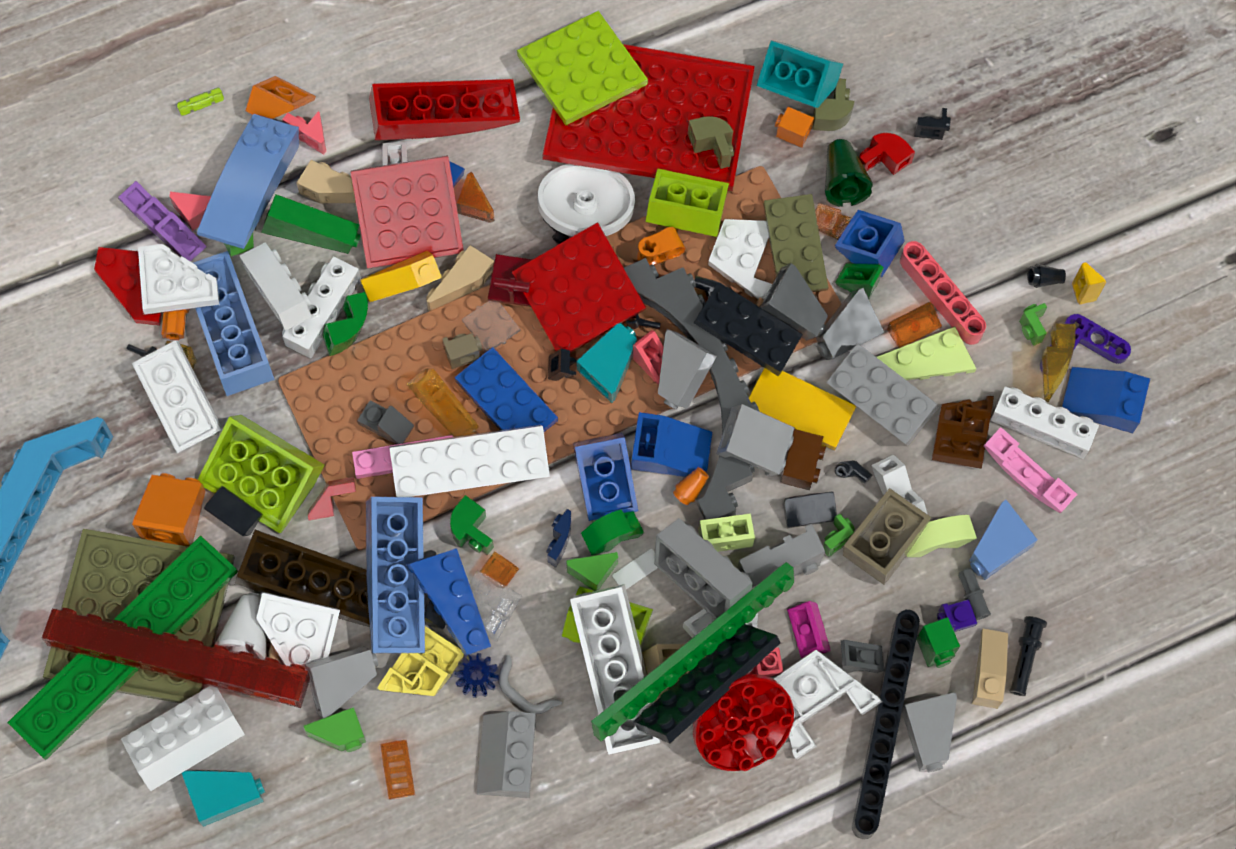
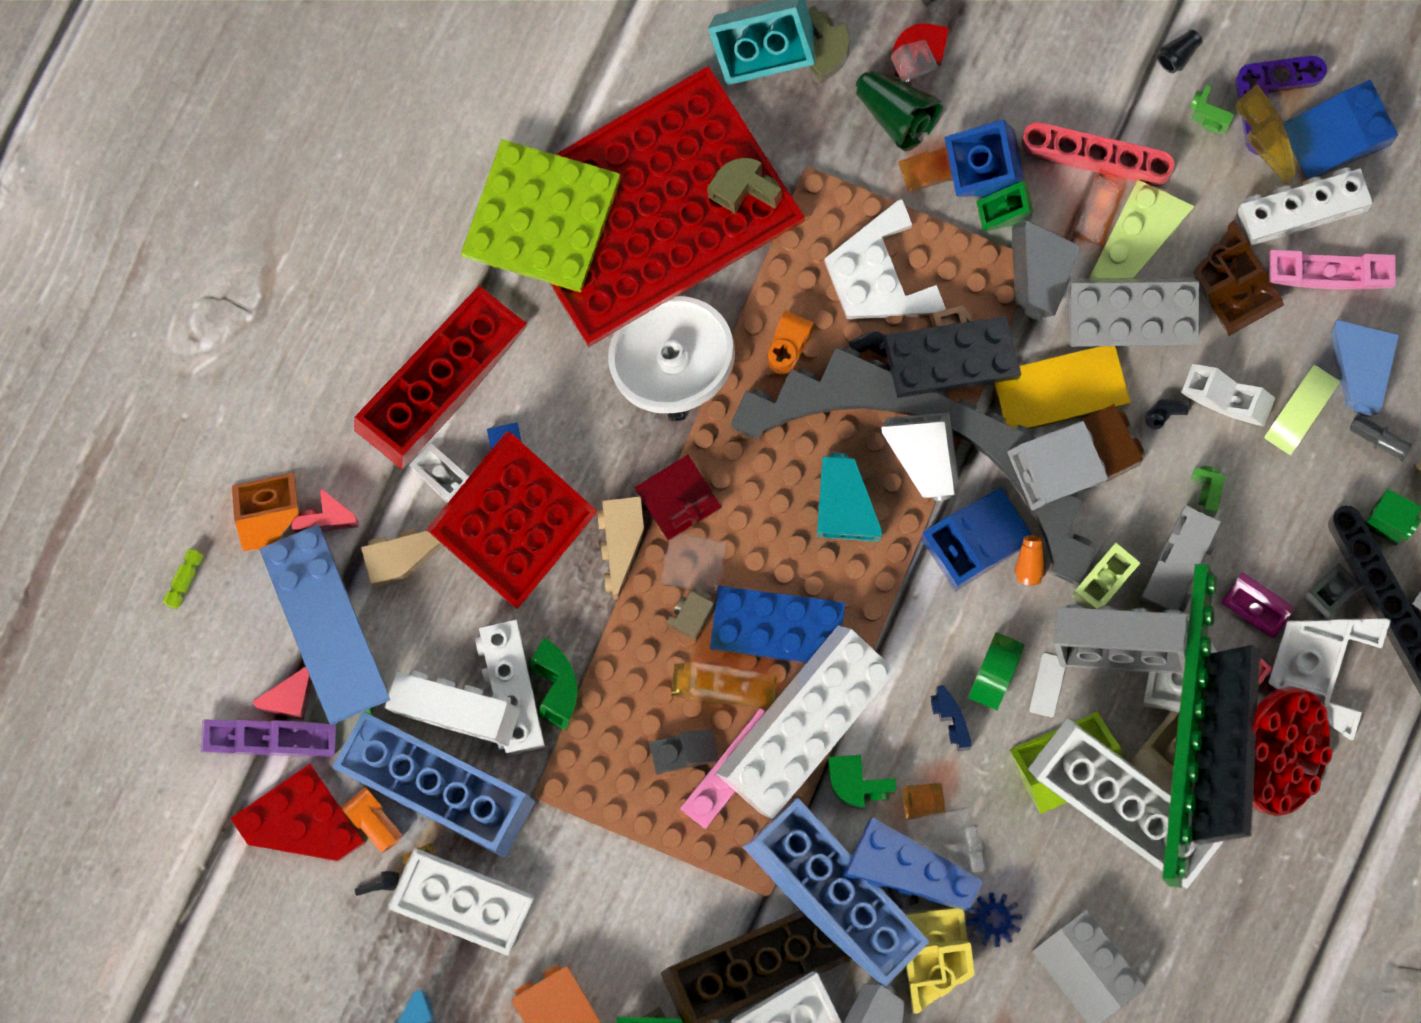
camera: 35 degrees left, 10 degrees up
white plate [138,244,220,315] -> none
lime slope [197,415,325,533] -> none
black slope [204,486,263,536] -> none
green slope [261,194,361,254] -> none
slope [308,477,356,521] -> none
yellow slope [360,251,442,302] -> none
clear orange slope [457,172,495,223] -> none
light grey animal [499,655,562,714] -> none
red plate [512,222,647,353] -> none
black tile [548,348,577,381] -> none
bright green slope [566,552,618,591] -> none
blue slope [573,433,639,521] -> none
black hand [625,314,661,329] -> none
coral slope [632,330,664,384] -> none
lime slope [646,169,729,237] -> none
dark grey slope [760,263,828,341] -> none
olive plate [763,194,829,292] -> none
orange brick [775,107,814,148] -> none
slope [783,492,837,528] -> none
dark tan slope [843,488,931,585] -> none
dark purple bracket [937,600,978,632] -> none
yellow slope [1072,262,1107,305] -> none
none -> clear slope [891,40,938,82]

